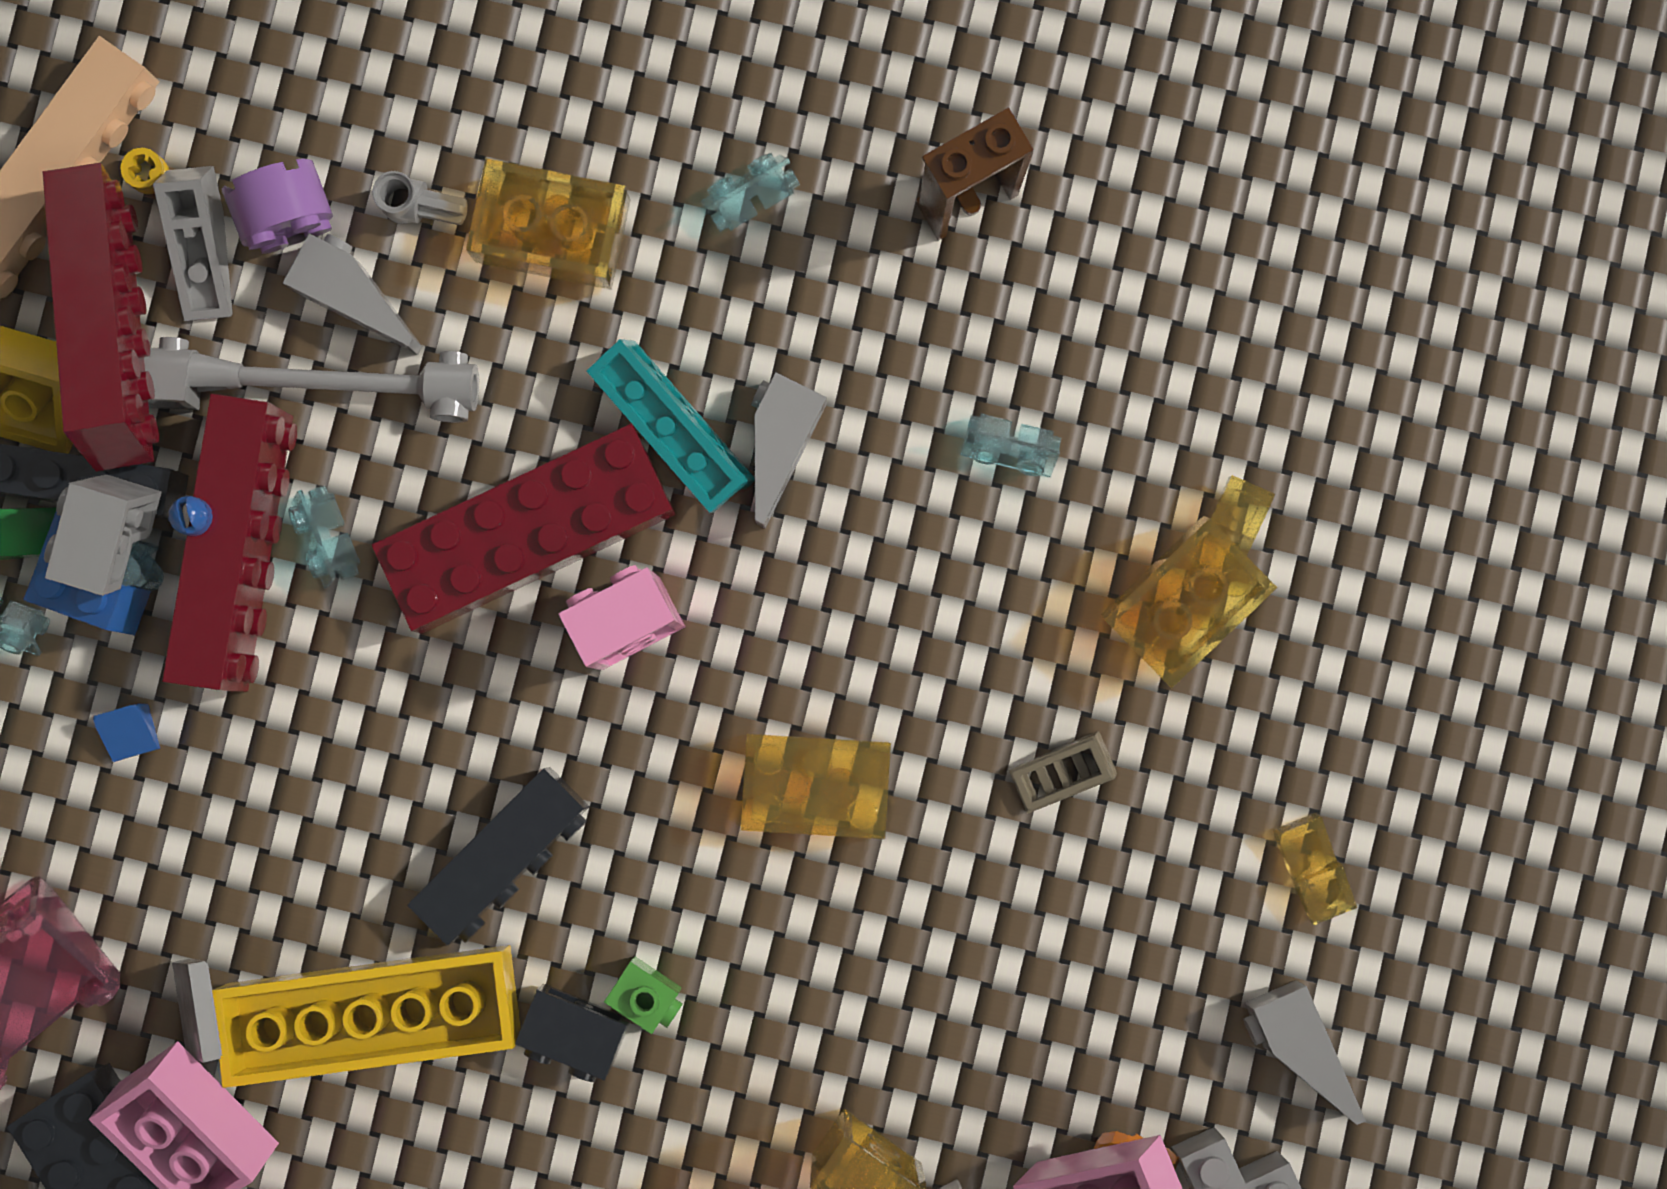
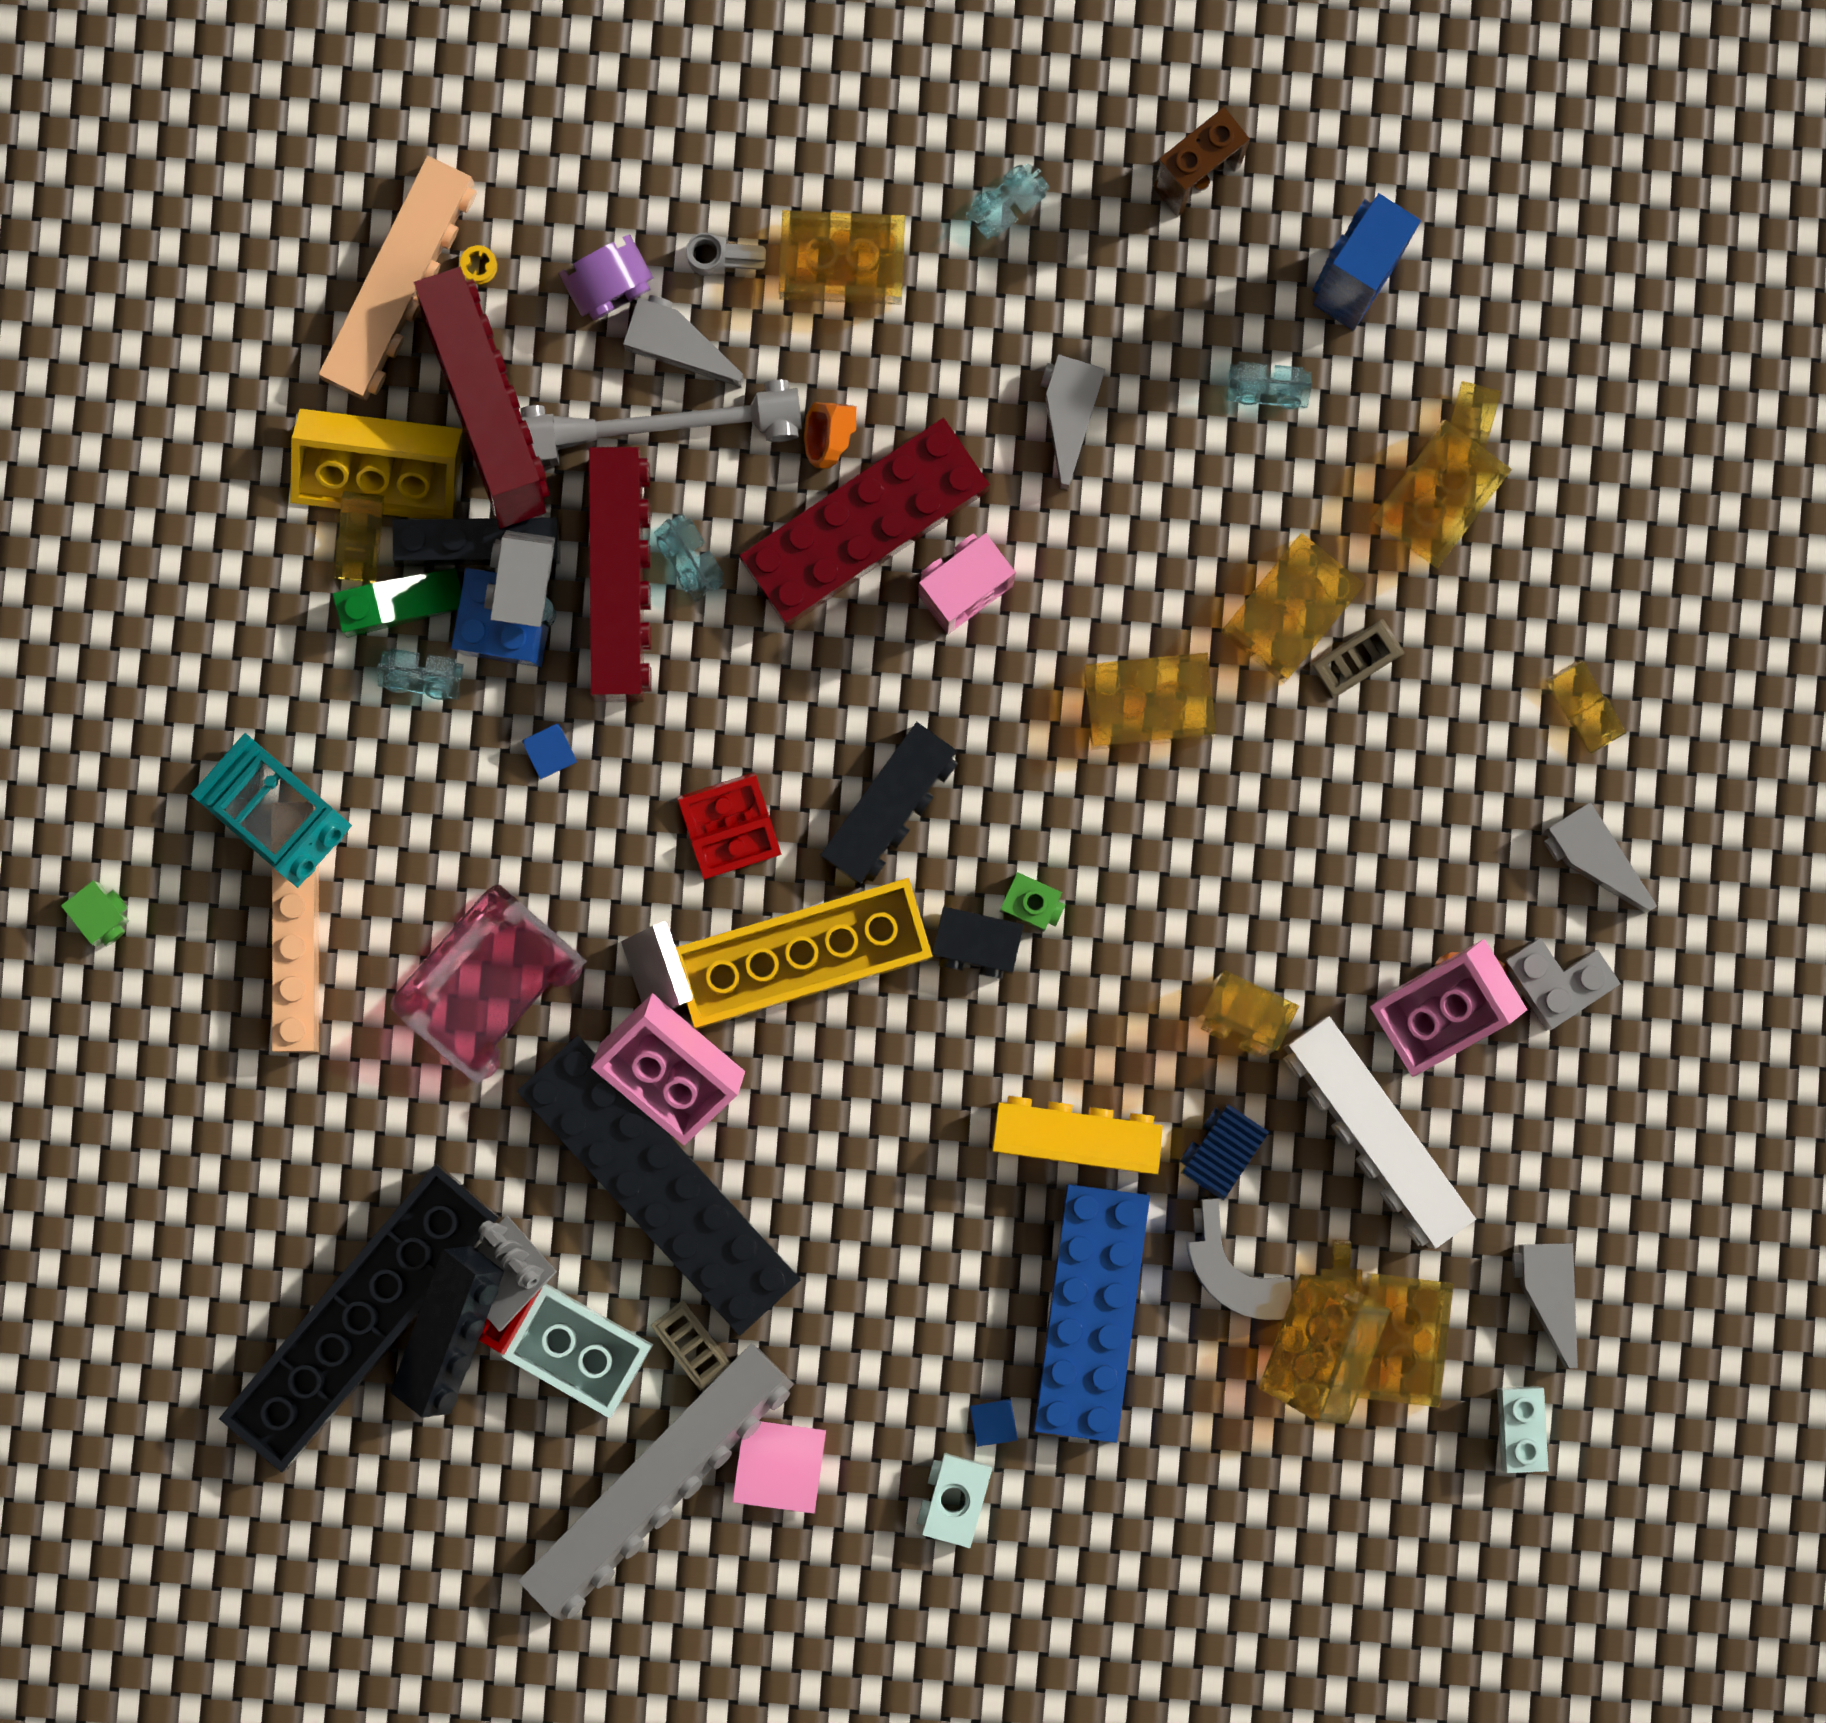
camera: 15 degrees left, 0 degrees up
light grey slope [153,166,233,321] -> none
blue hinge [168,496,213,536] -> none
teal fence [586,339,755,513] -> none
none -> red slope [677,772,782,879]
none -> orange rock [804,402,857,469]
none -> clear yellow brick [1221,533,1365,684]
none -> blue brick [1312,193,1421,331]

